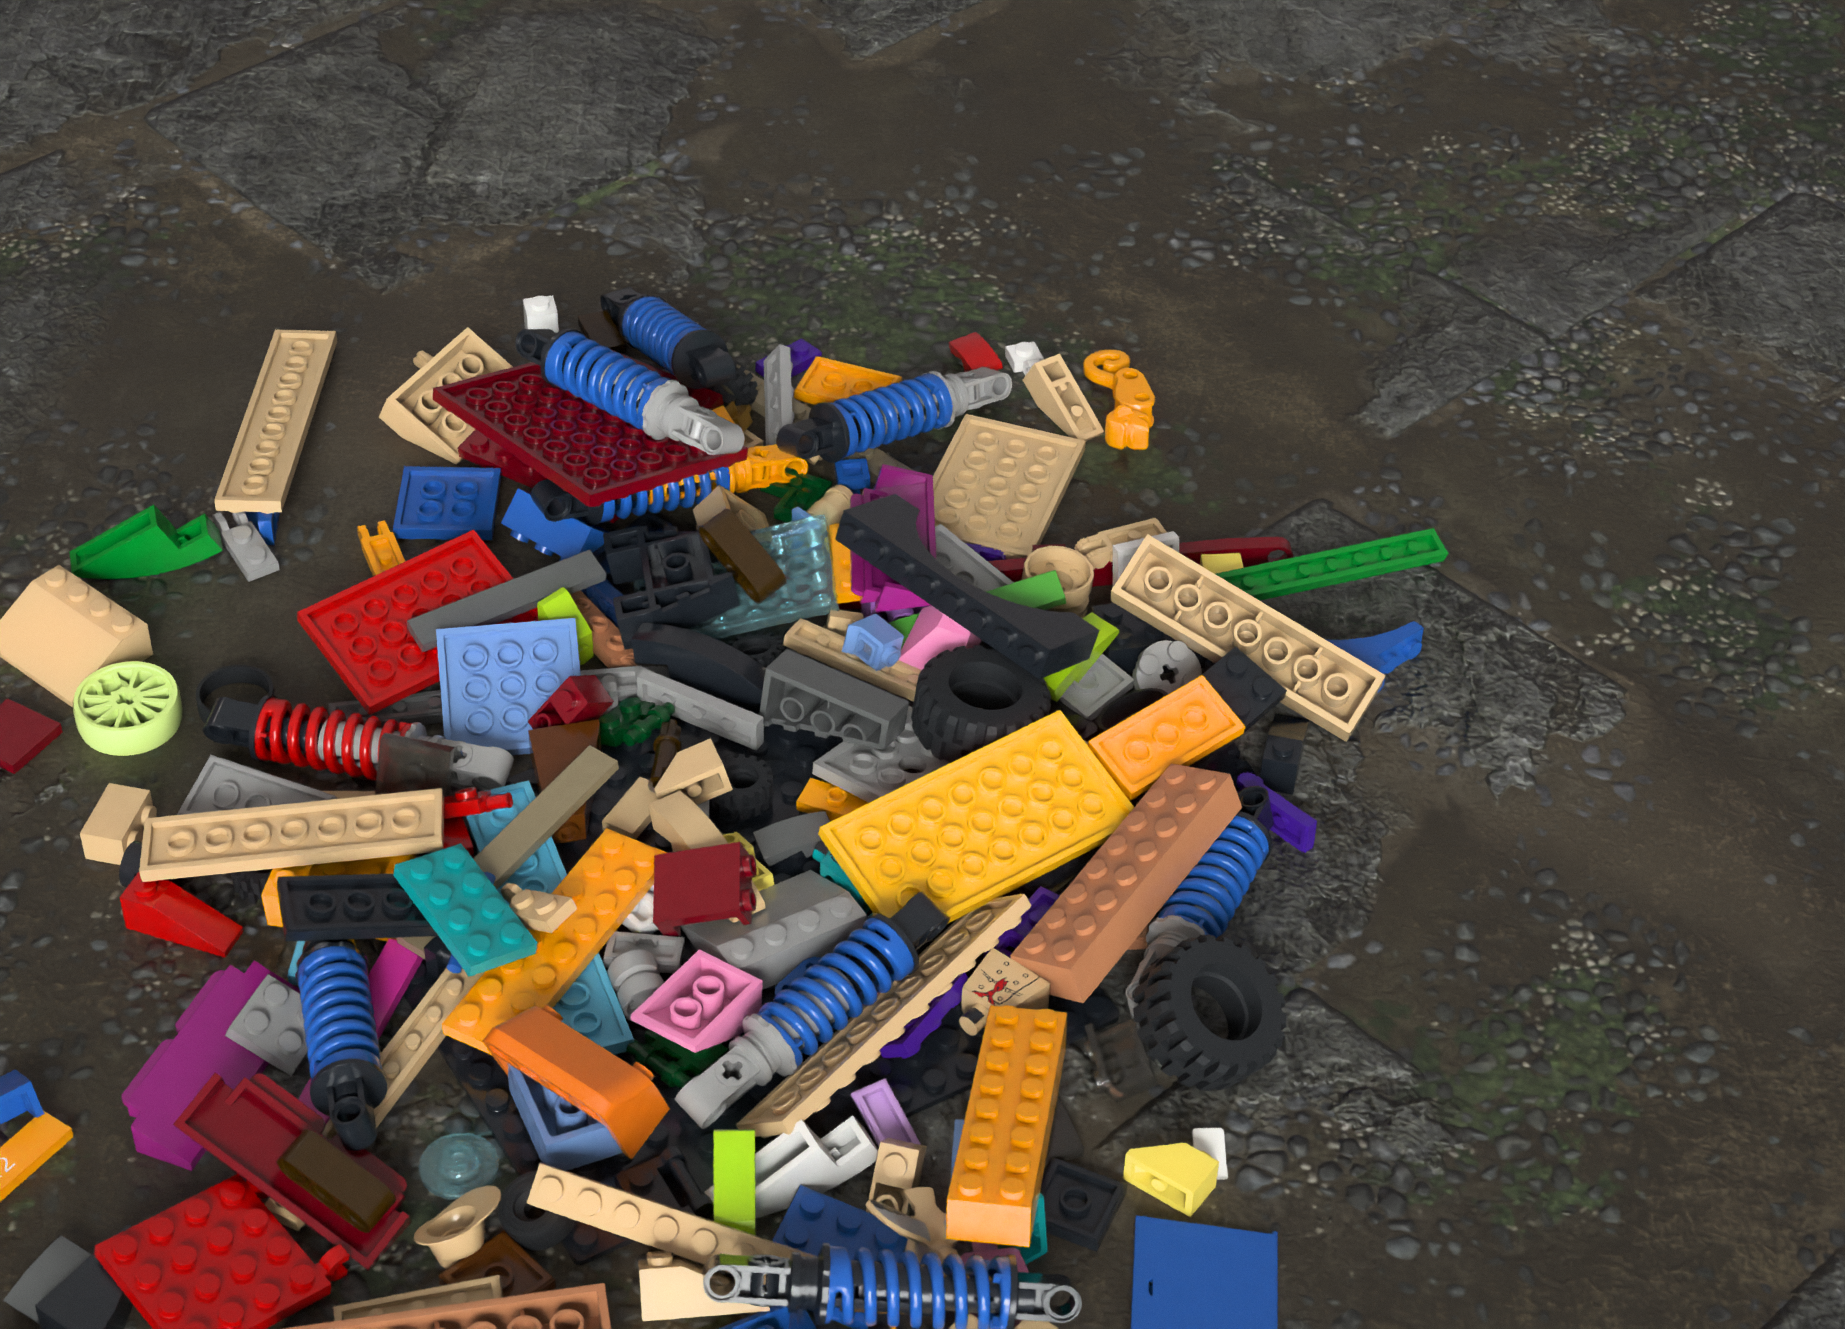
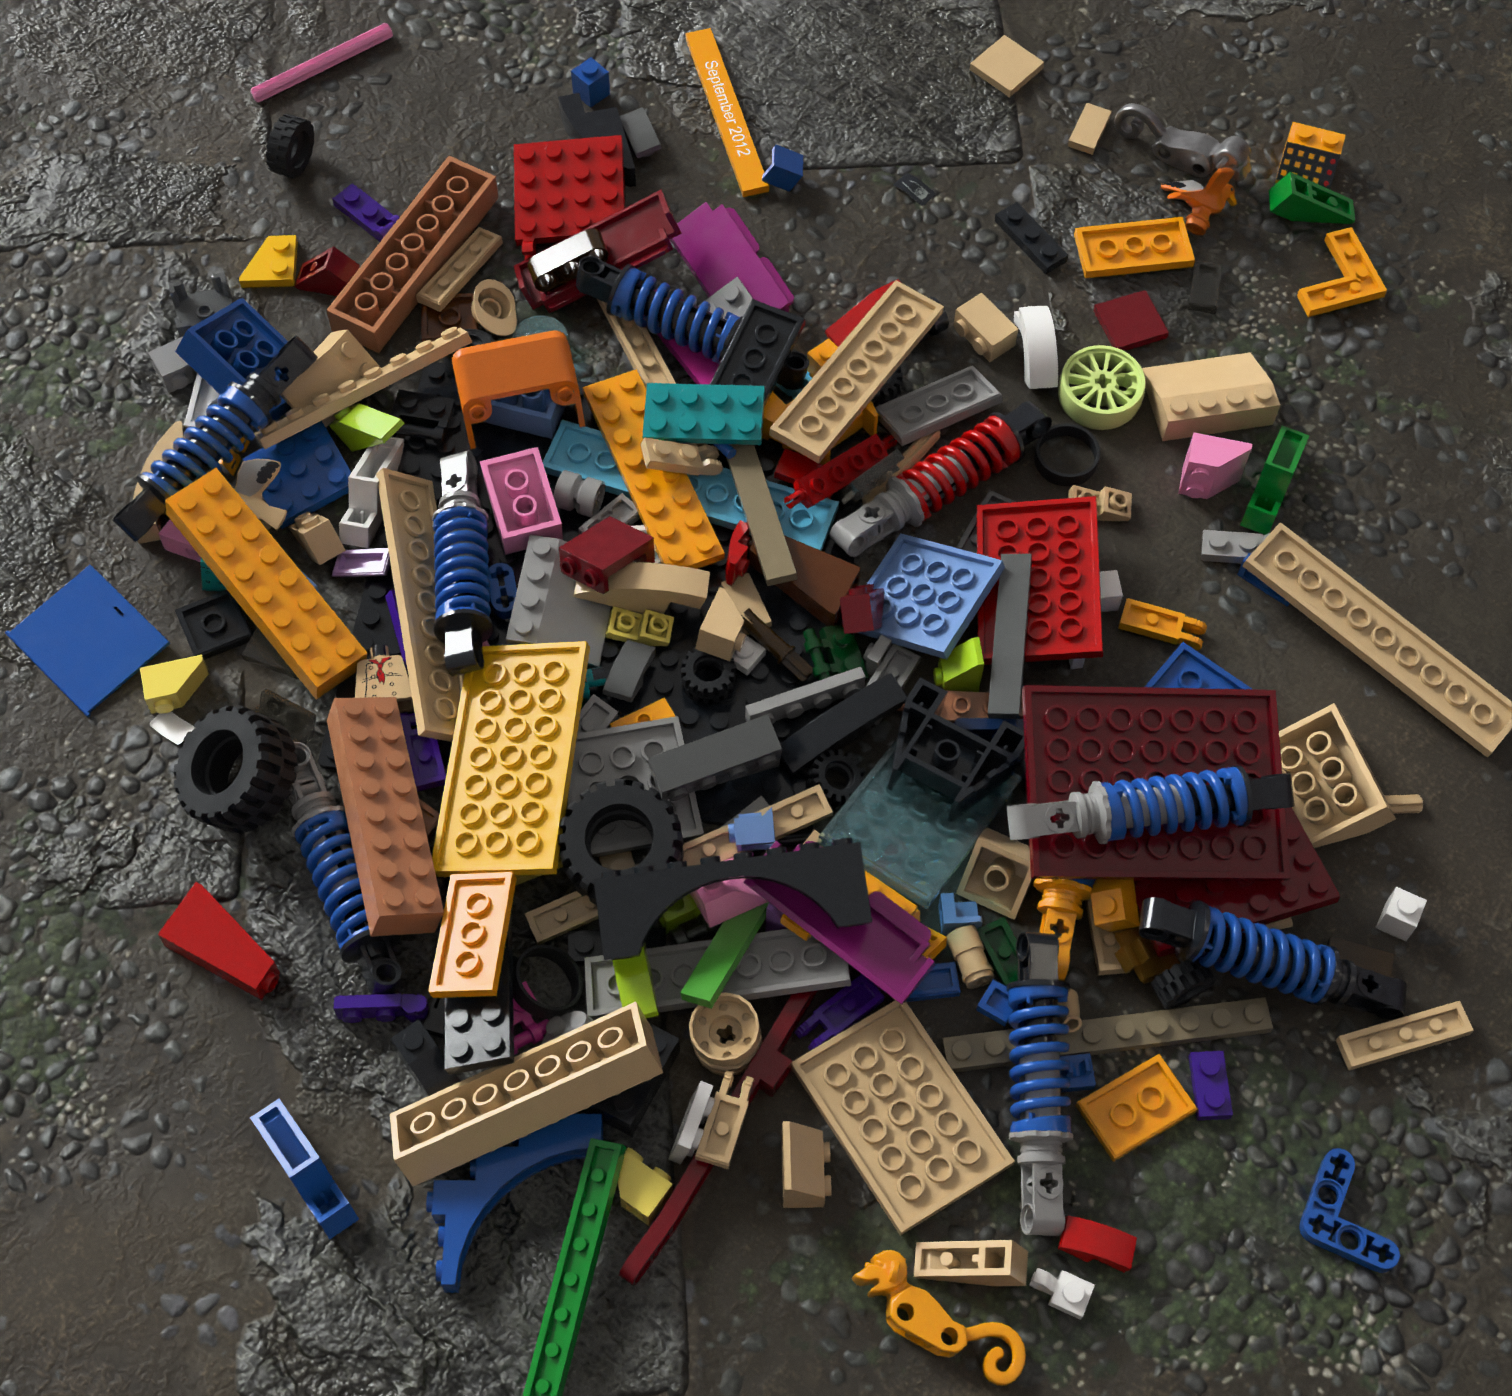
camera: 130 degrees right, 20 degrees up
dark brown beam [698,509,787,604] -> none
light grey plate [764,344,794,446] -> none
none -> red slope [158,882,280,1000]
none -> blue slope [250,1099,359,1239]
none -> red slope [725,520,751,586]
none -> tan slope [781,1121,831,1208]
none -> white arch [1014,306,1058,389]
none -> tan slope [1068,485,1132,521]
none -> bright pink slope [1178,433,1252,499]
none -> blue beam [1299,1148,1400,1273]
none -> tan plate [1336,1001,1474,1071]

